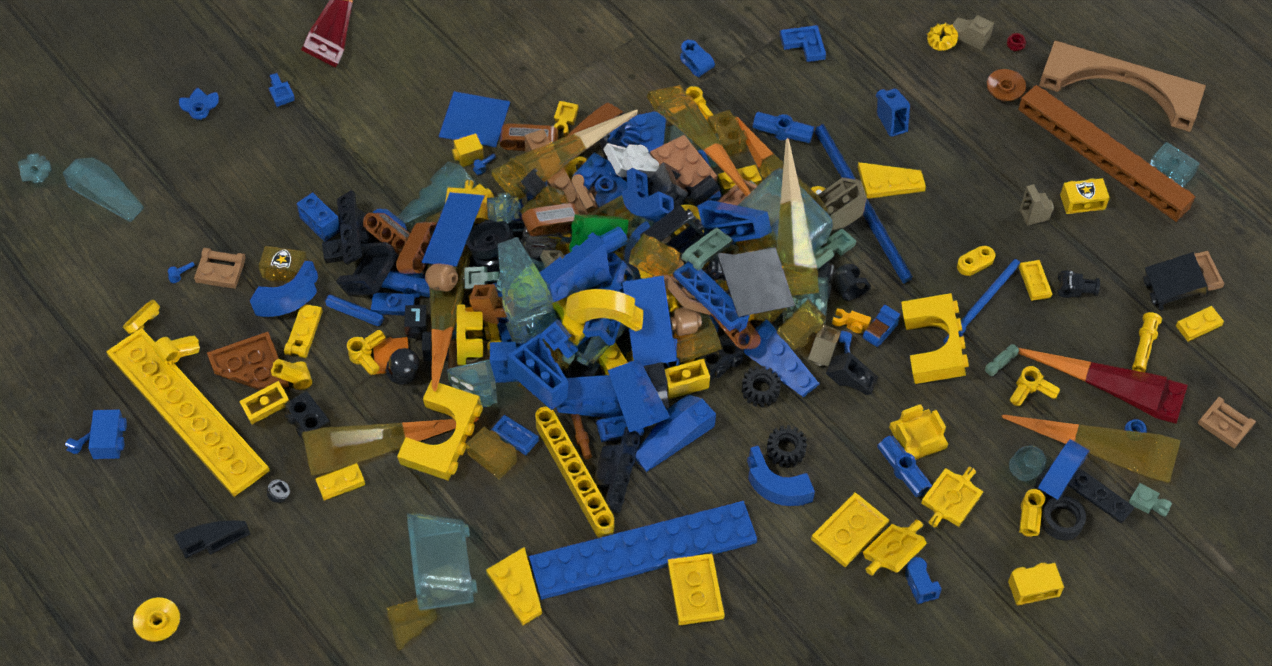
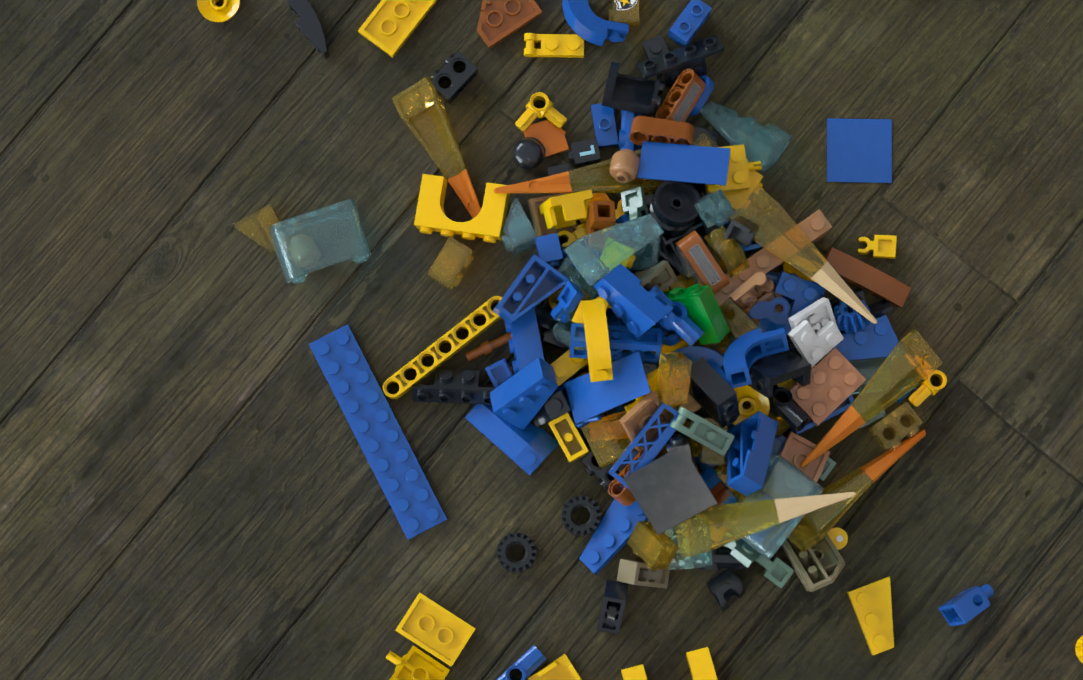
camera: 80 degrees right, 25 degrees up
yellow brick [239,381,289,425] -> none
tile [266,480,290,503] -> none
yellow piece [271,359,313,390] -> none
yellow plate [316,463,365,500] -> none
blue axle [325,295,384,326] -> none
yellow brick [452,134,484,167] -> none
blue hand [473,154,496,175] -> none
yellow wing [486,547,542,626] -> none
blue plate [491,415,539,455] -> none
dark orange beam [500,124,558,151] -> none
yellow plate [668,554,724,625] -> none
medium nougat head [670,307,702,336] -> none
blue piece [680,40,715,77] -> none
yellow plate [717,165,762,194] -> none
blue arch [747,446,815,506] -> none
blue piece [753,112,814,143] -> none
blue plate [780,25,826,62] -> none
blue axle [815,124,913,284] -> none
light orange plate [832,309,871,334] -> none
blue hand [839,331,852,353] -> none
blue leg [863,305,900,347] -> none

